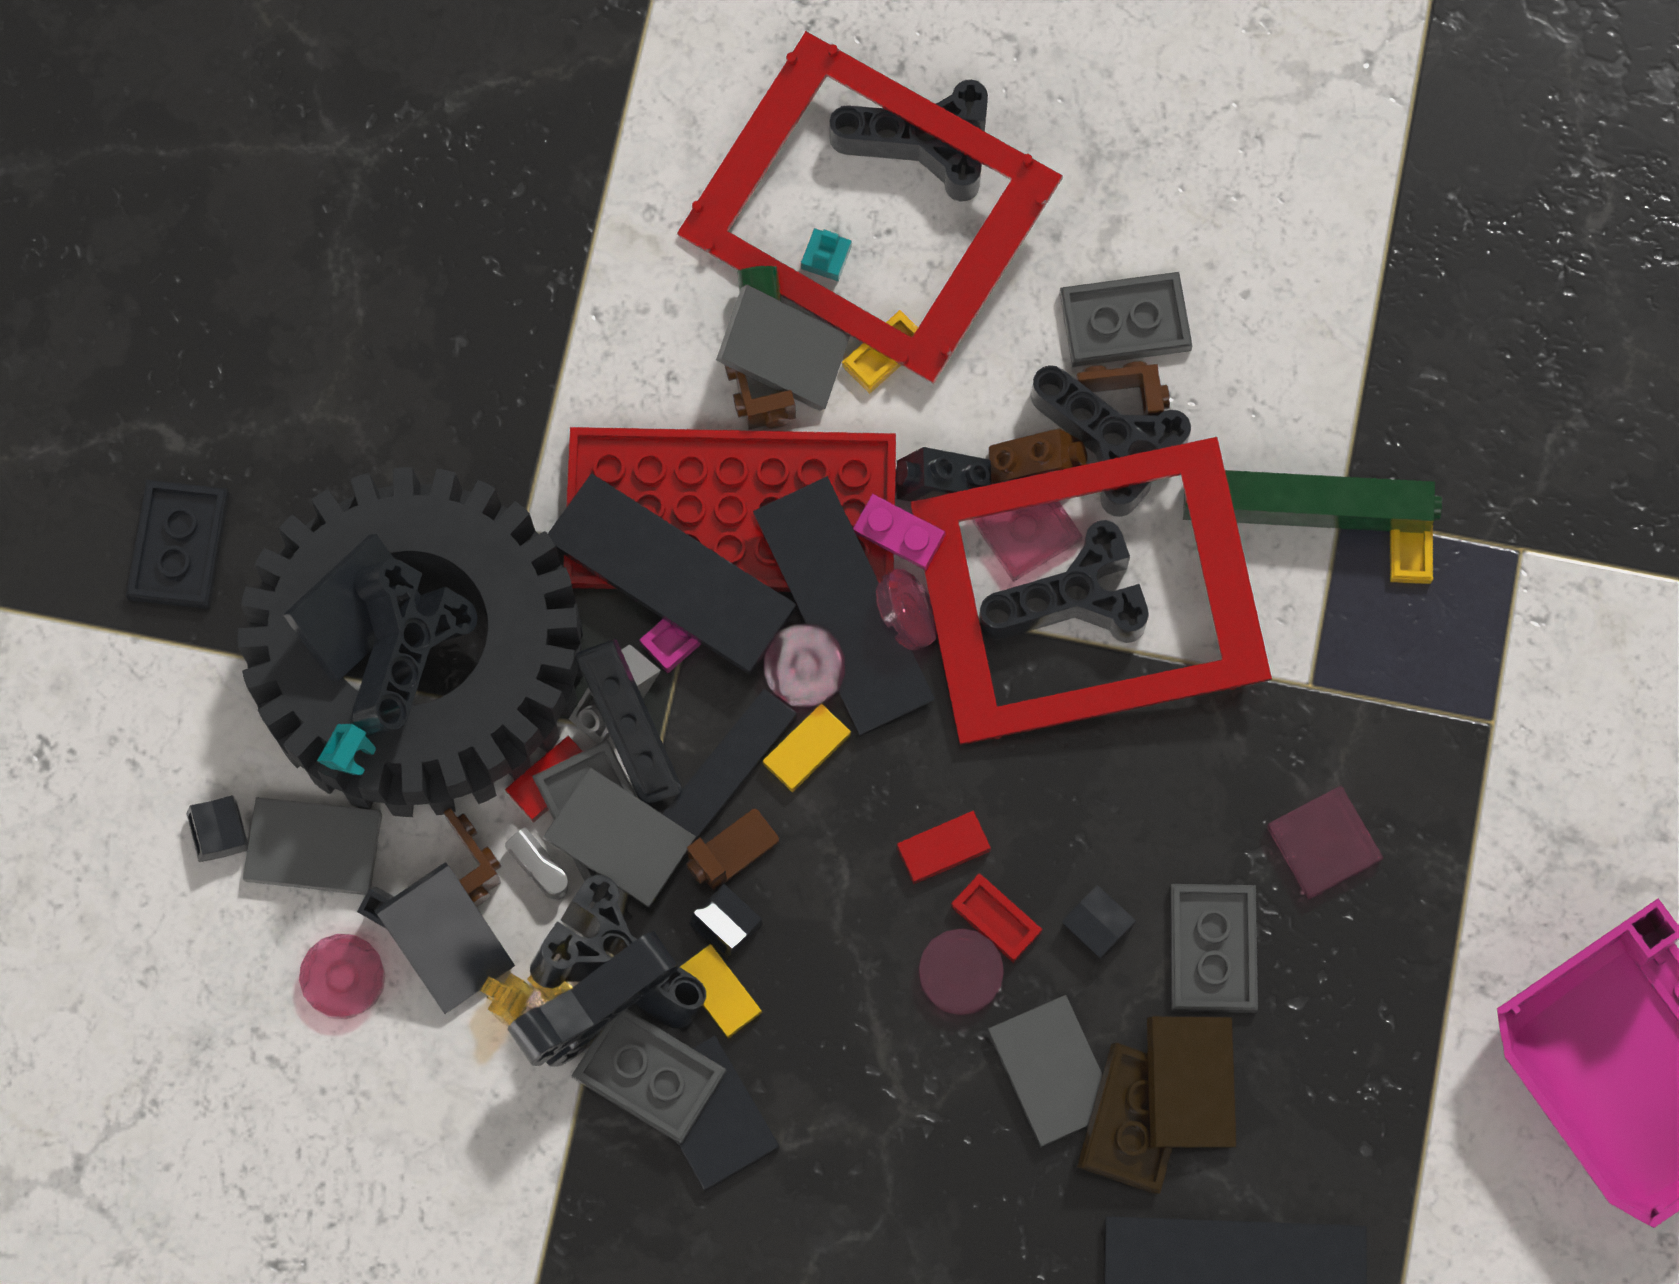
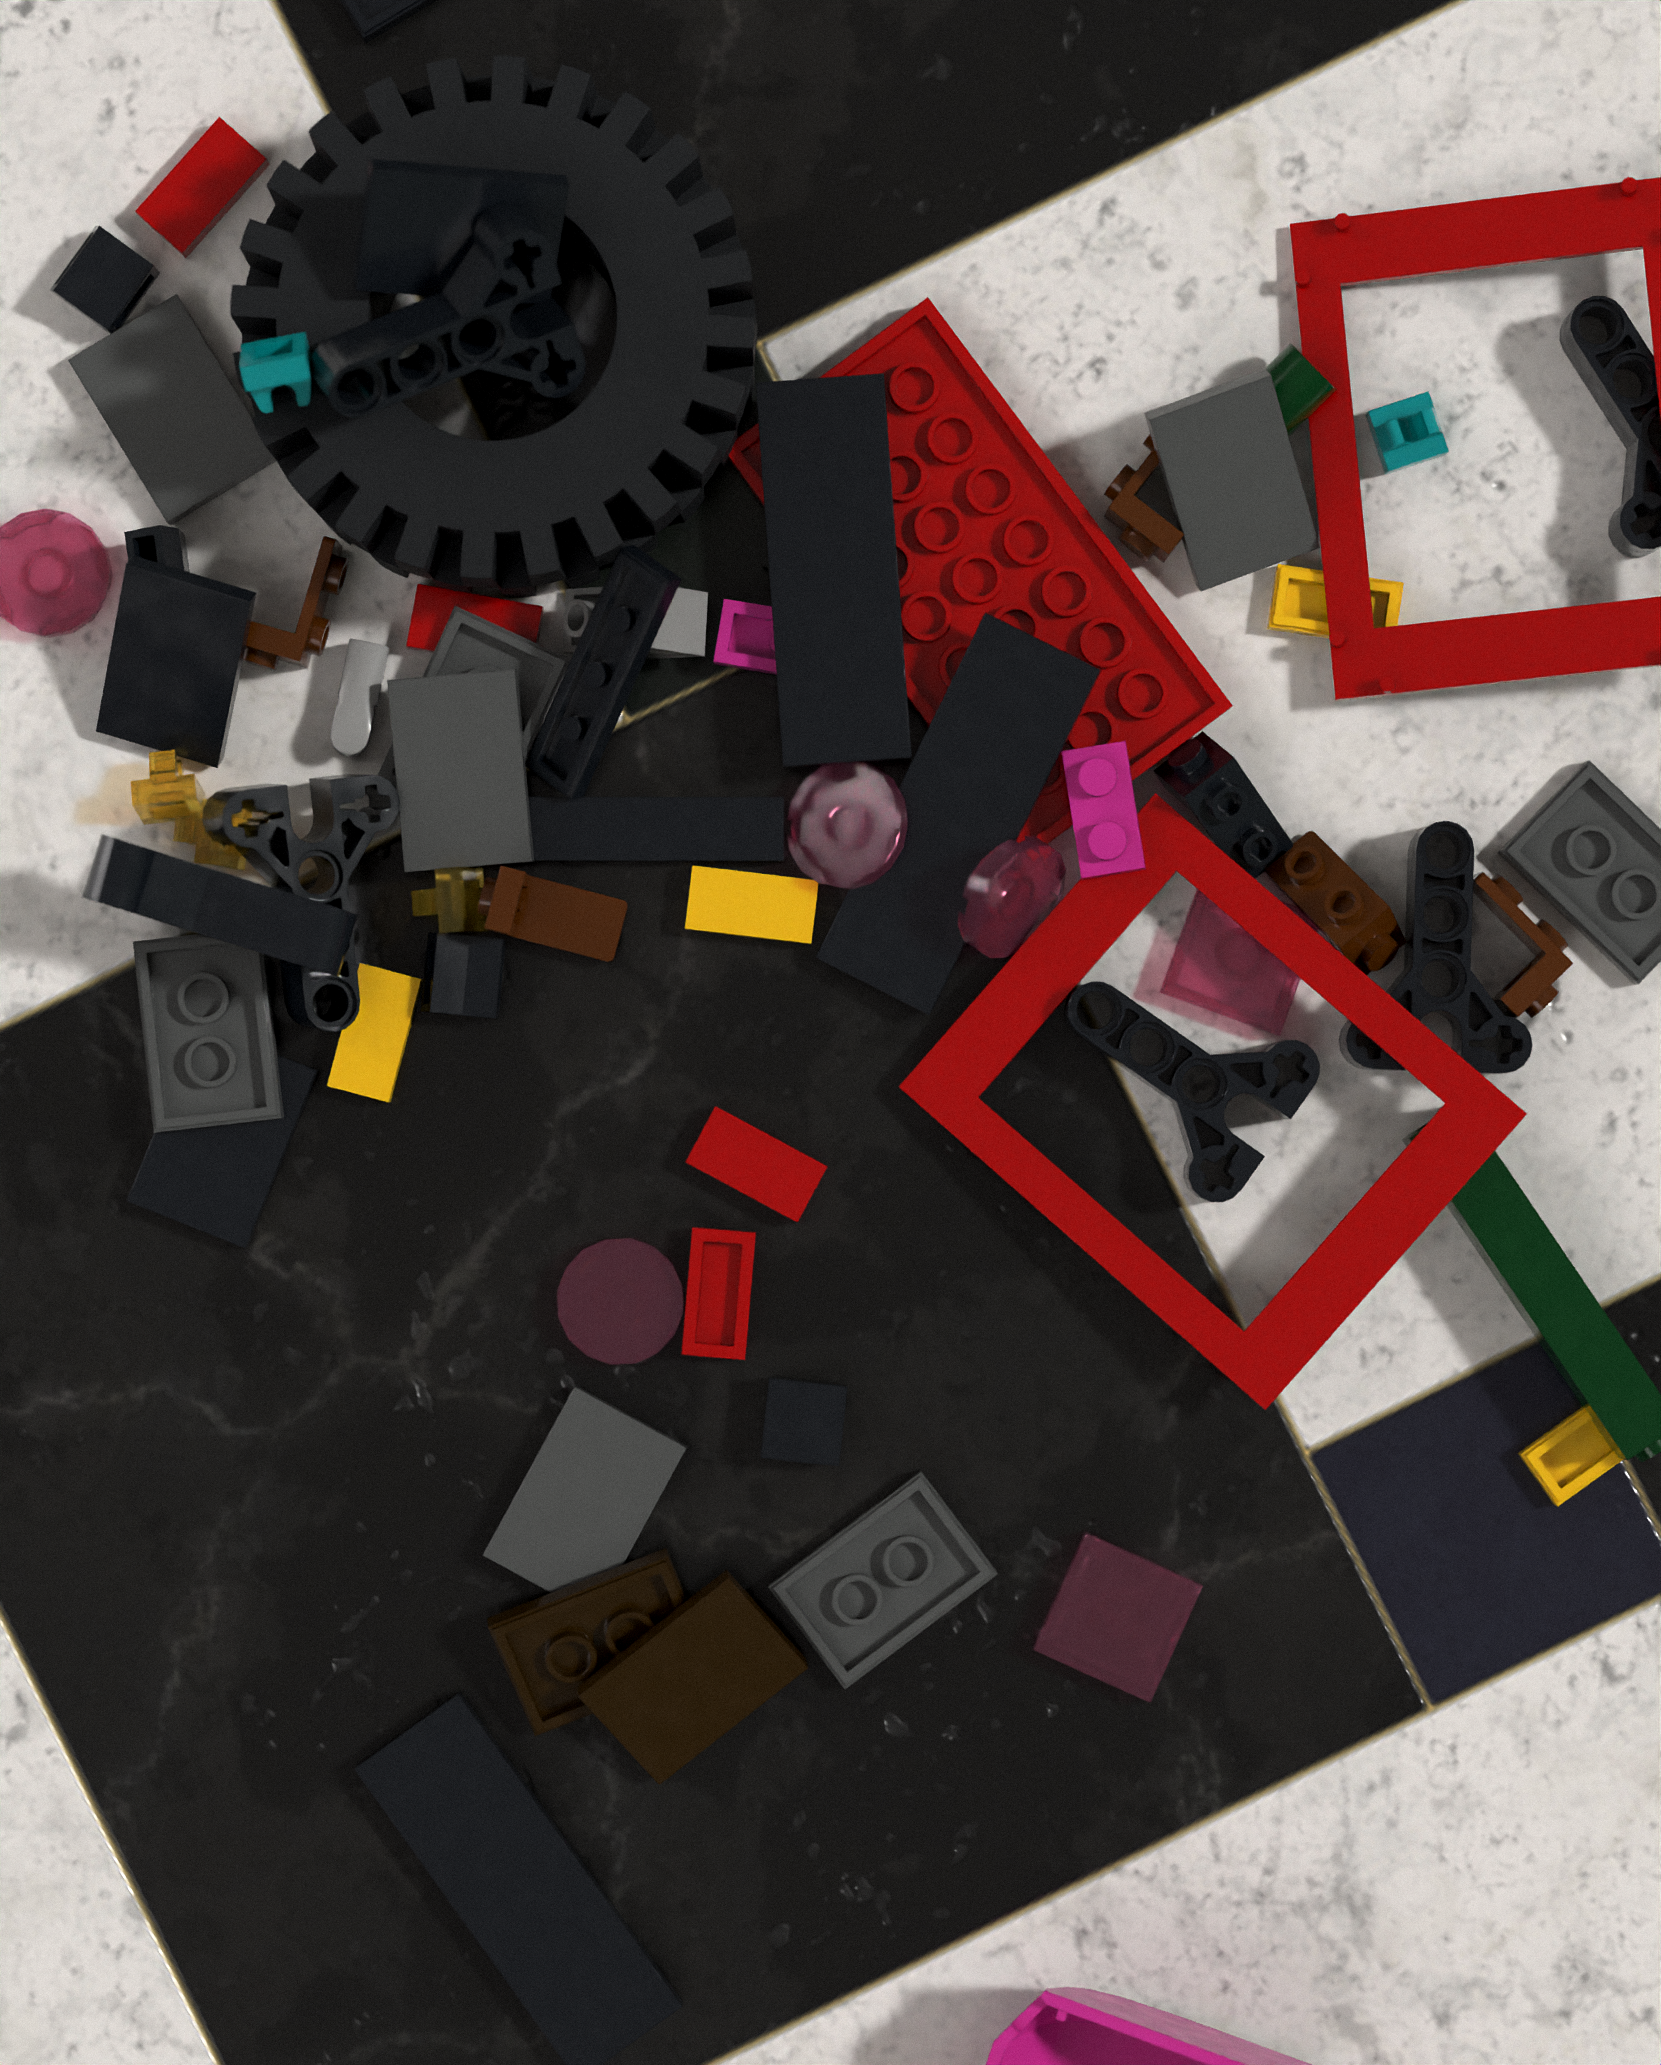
camera: 50 degrees right, 15 degrees up
none -> red tile [135,117,270,258]
none -> clear yellow tile [411,867,488,933]

